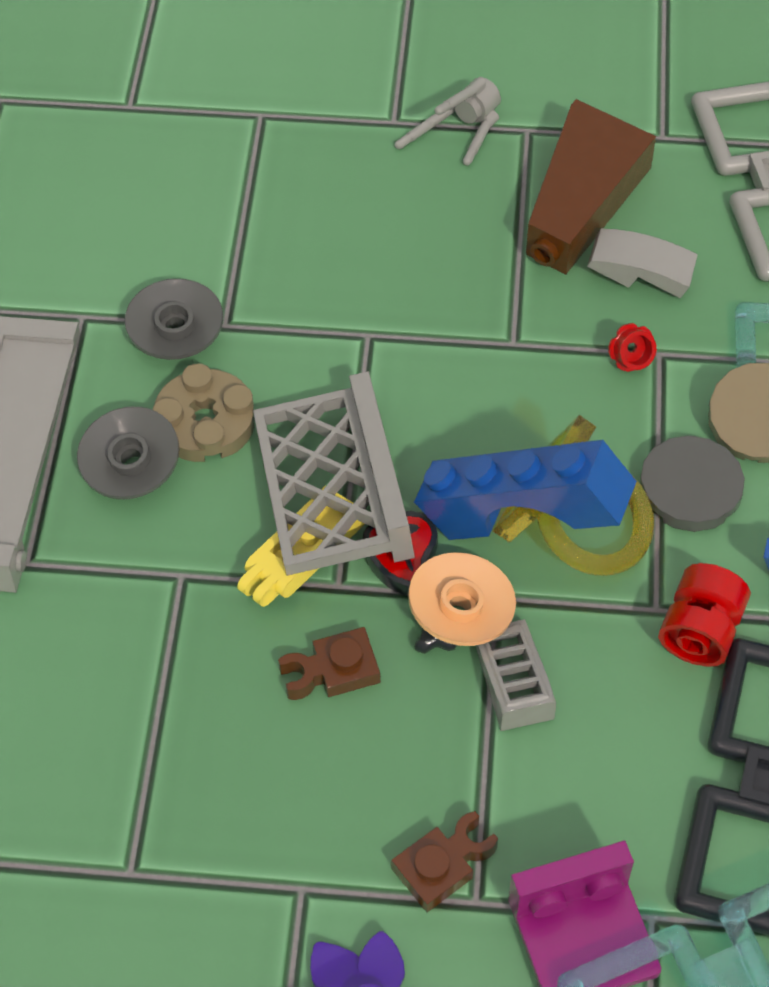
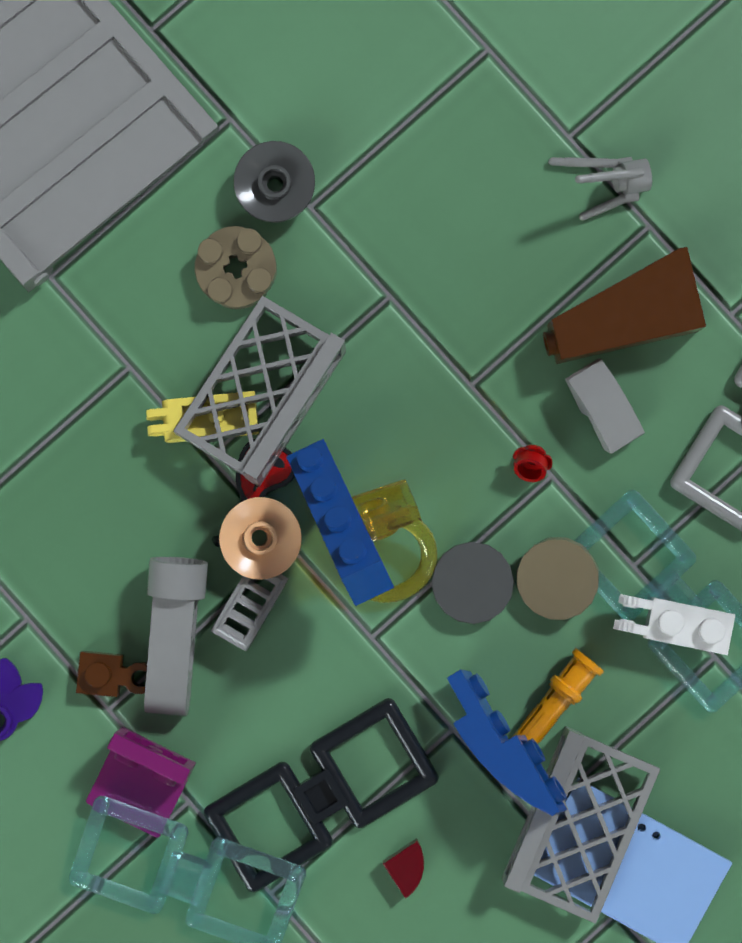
camera: 40 degrees right, 30 degrees up
dark grey dish [77,406,180,500] -> none
reddish brown plate [278,627,381,700] -> none
red wheel [658,563,751,667] -> none
none -> light grey beam [144,557,208,716]

